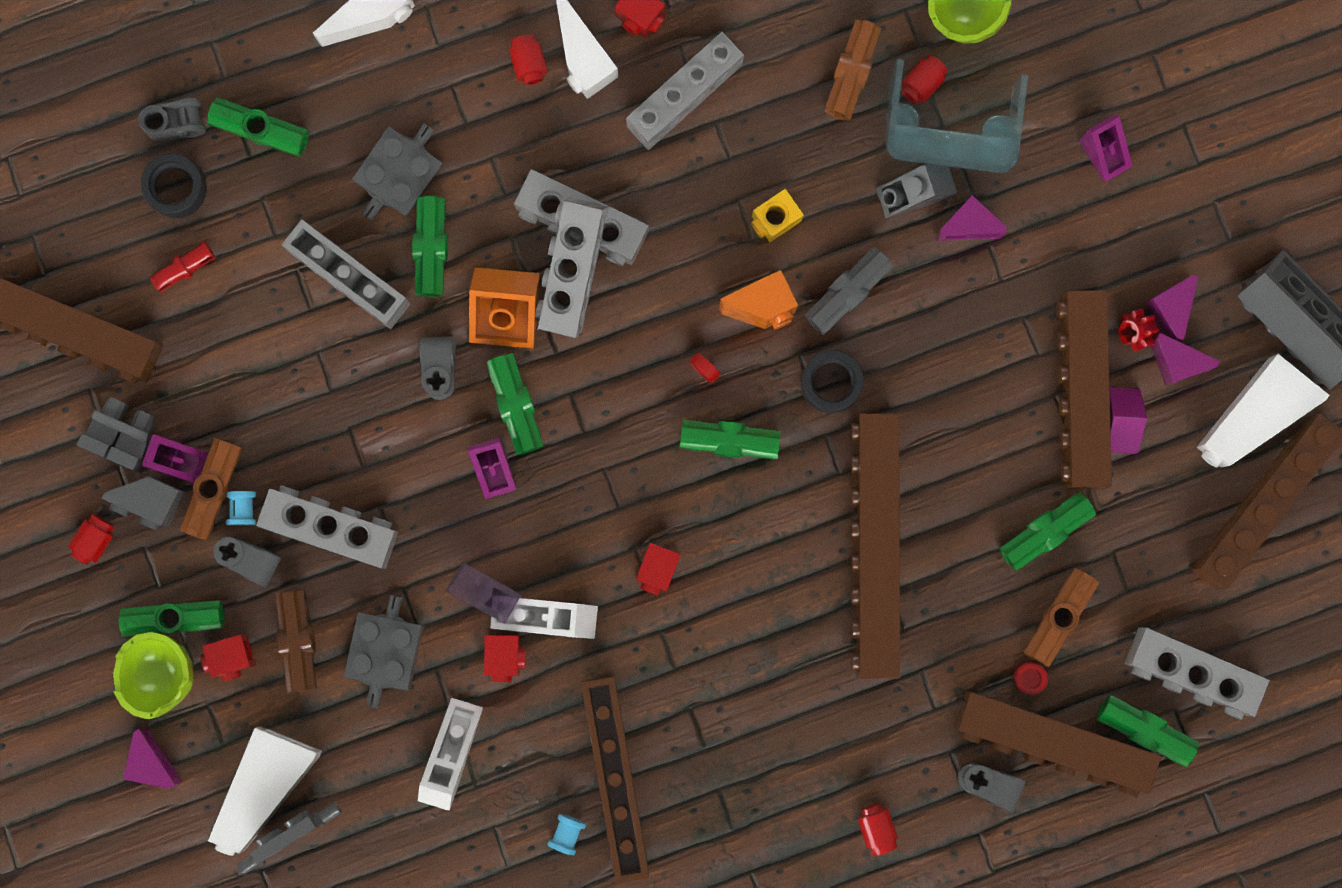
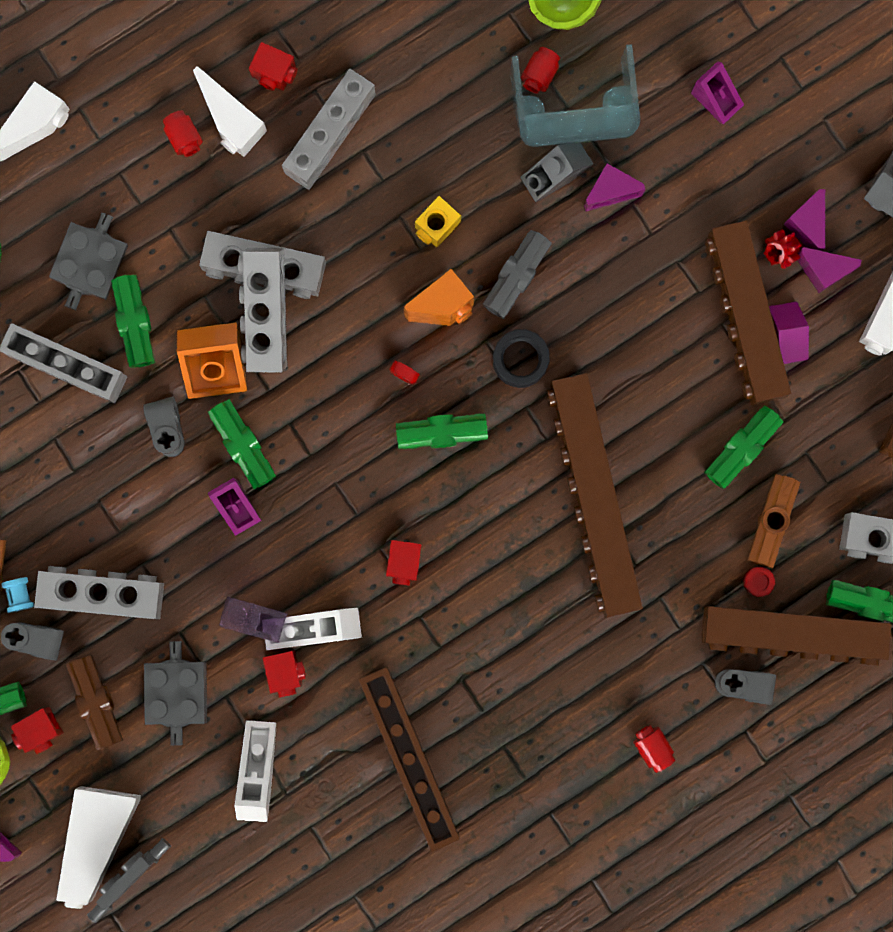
camera: 10 degrees left, 0 degrees up
medium azure bush [547,813,586,856] -> none
dark orange piece [824,20,881,121] -> none

